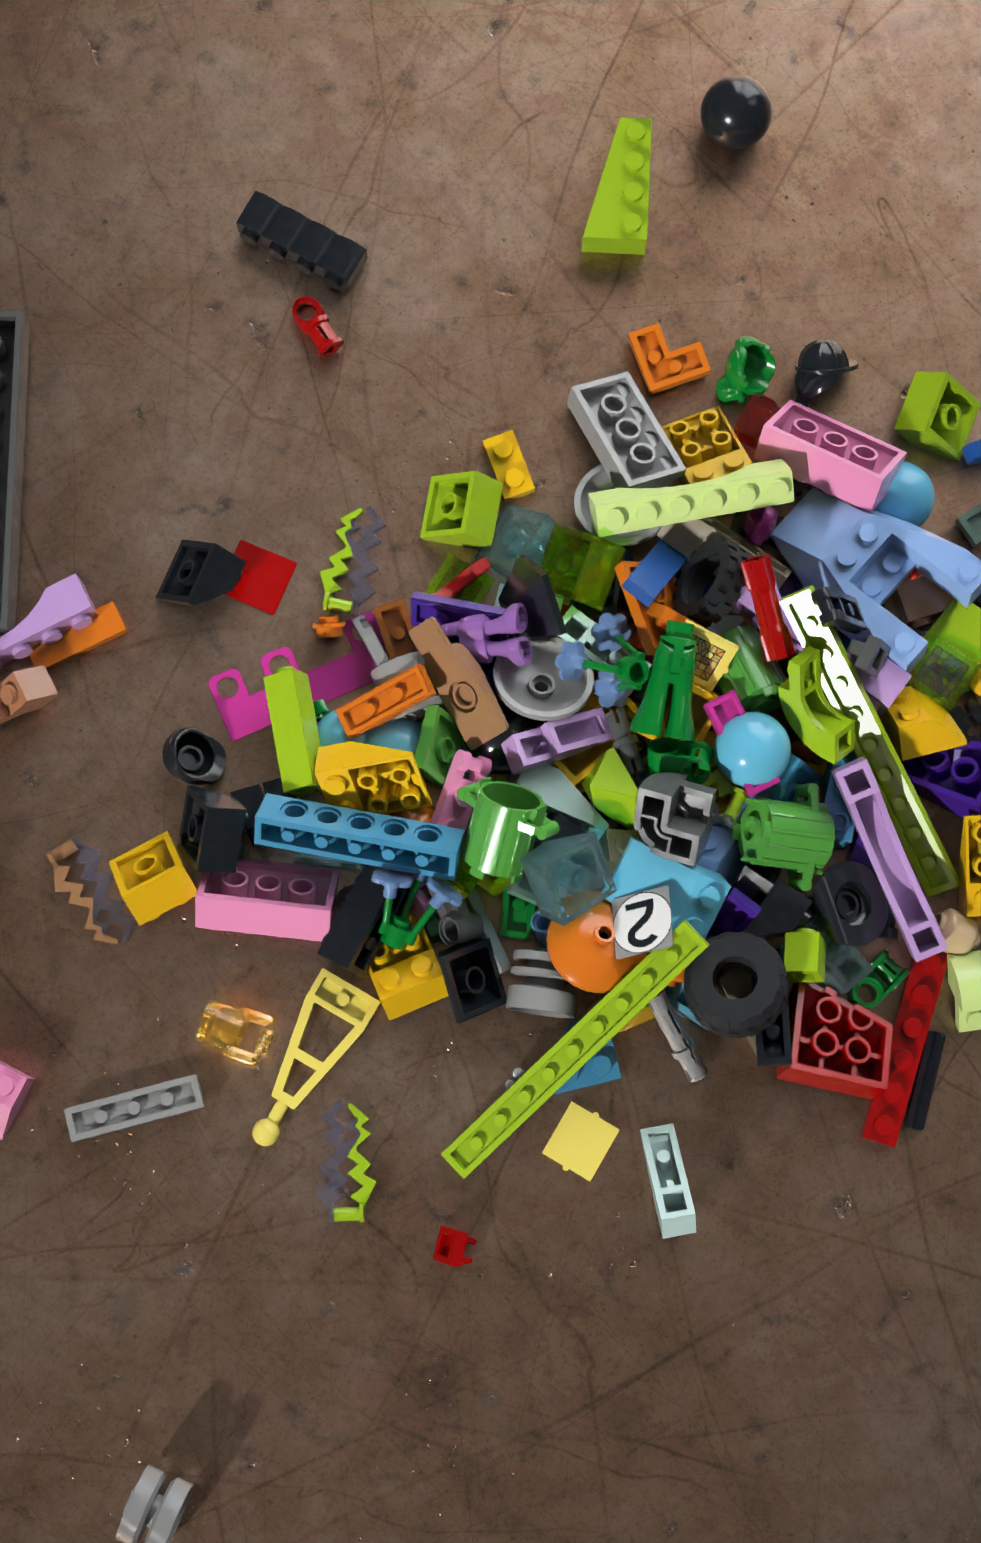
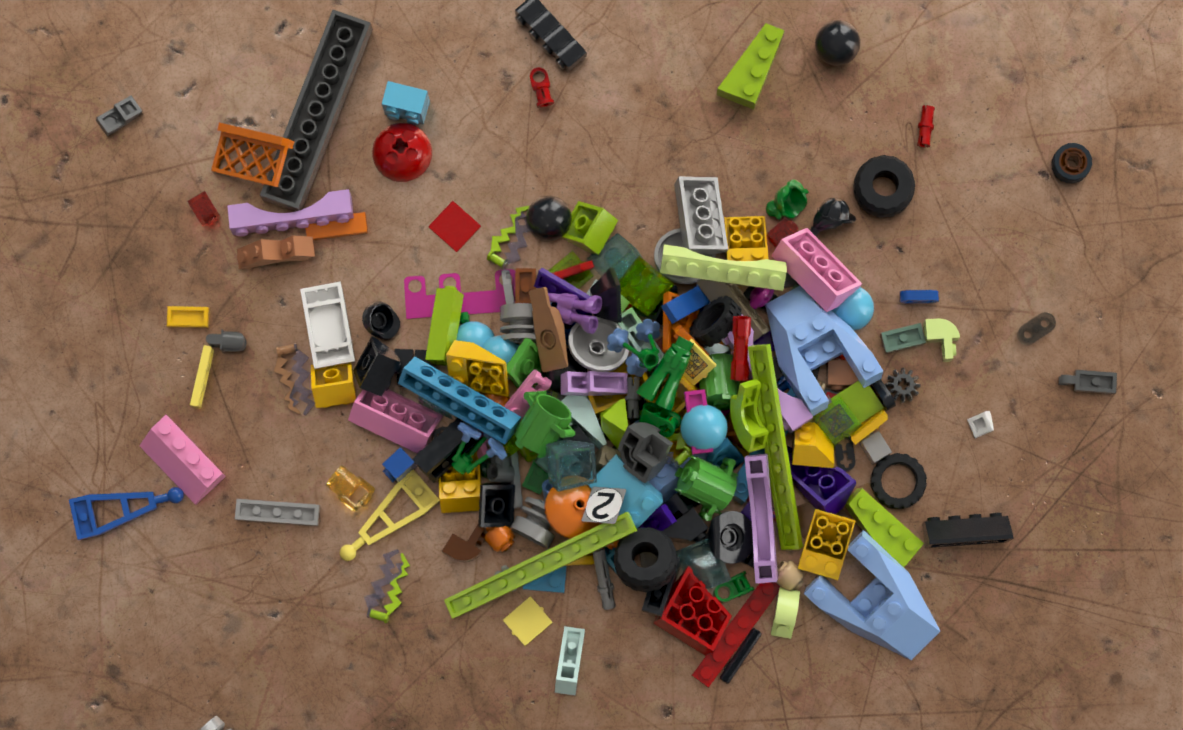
camera: 20 degrees right, 0 degrees up
black slope [155,540,246,606] -> none
orange plate [312,615,346,637] -> none
orange tile [335,664,437,740] -> none
red tile [433,1226,477,1268] -> none
yellow plate [482,430,535,503] -> none
orange plate [628,322,711,395] -> none
lime brick [784,928,826,983] -> none
black plate [810,587,867,634] -> none
dark grey tile [846,634,891,678] -> none
lime slope [894,371,981,461] -> none
none -> white slope [300,281,355,369]
none -> red piece [372,123,432,182]
none -> medium azure brick [382,81,430,125]
none -> blue brick [382,447,417,483]
none -> reddish brown brick [442,524,486,562]
none -> orange head [484,526,515,553]
none -> black piece [526,196,572,241]
none -> black tyre [853,155,915,218]
none -> red pin [917,105,935,148]

